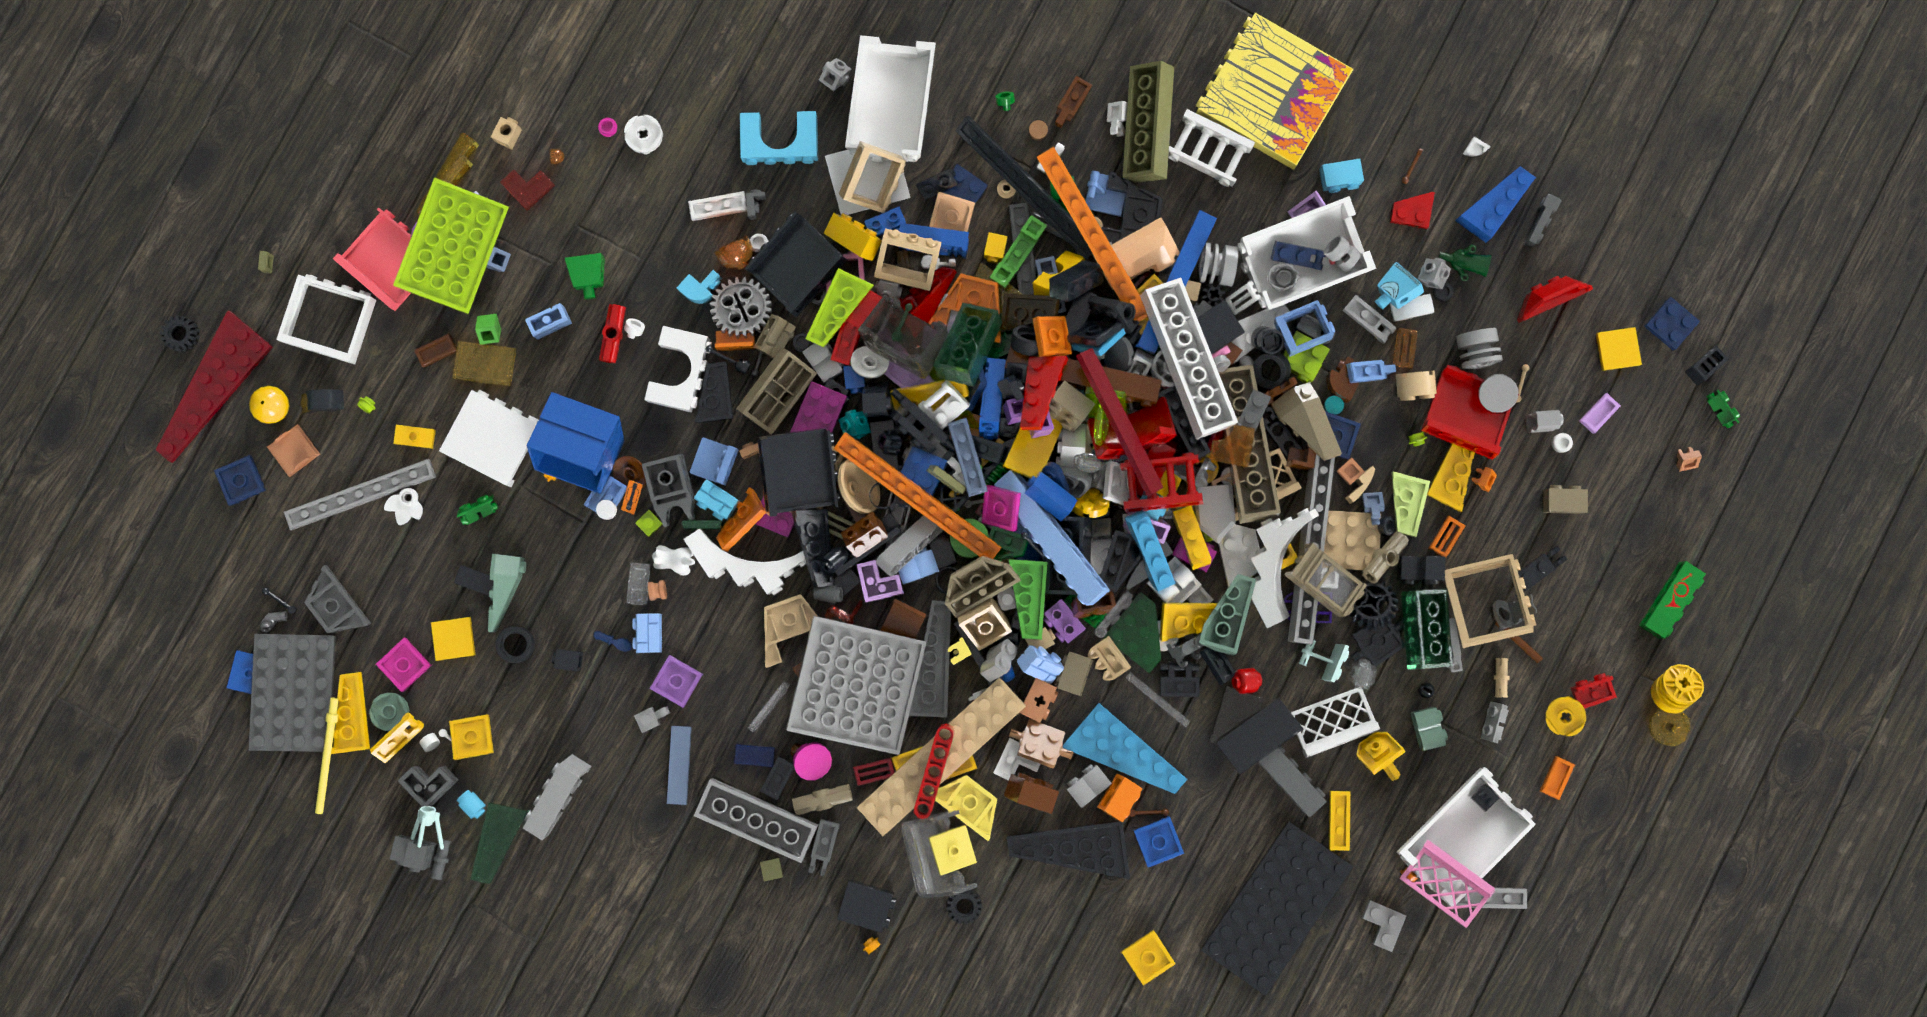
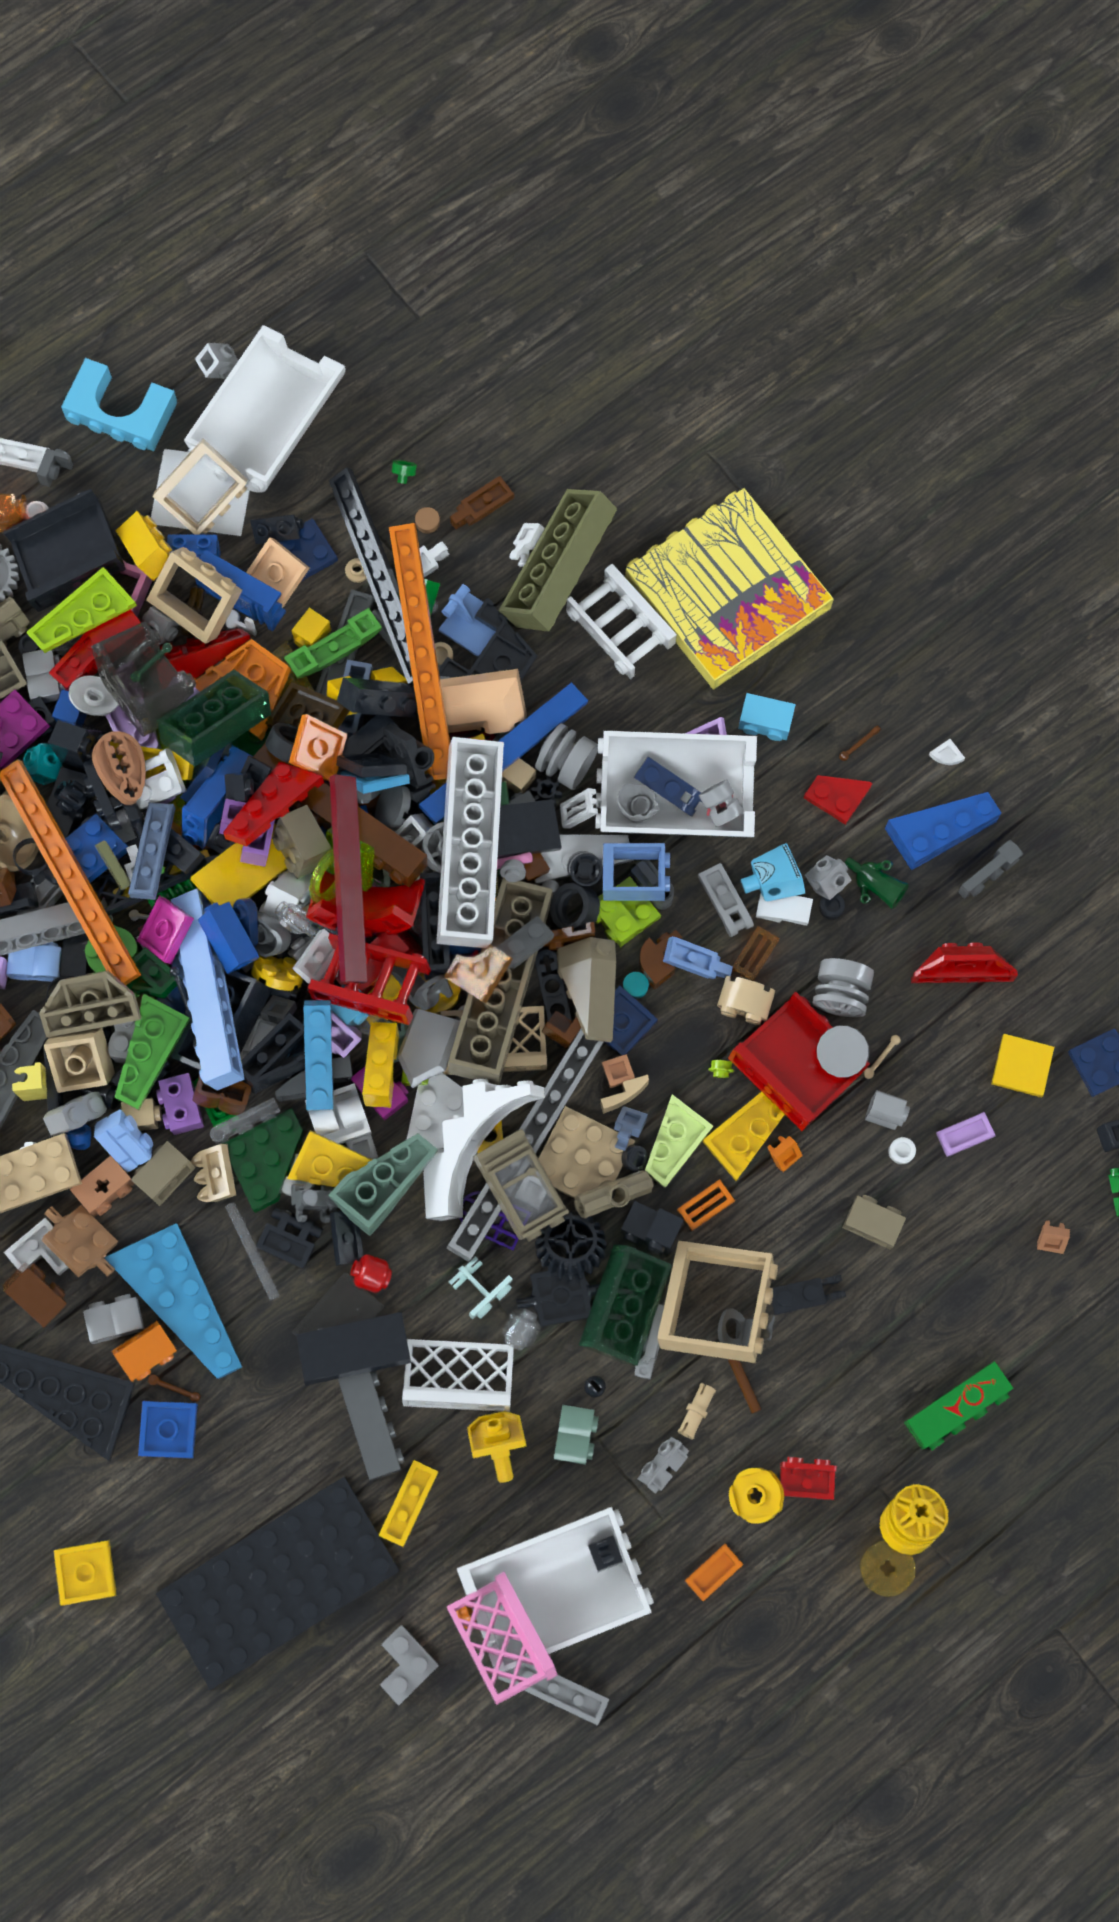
camera: 20 degrees right, 10 degrees down
none -> nougat piece [92,731,146,805]

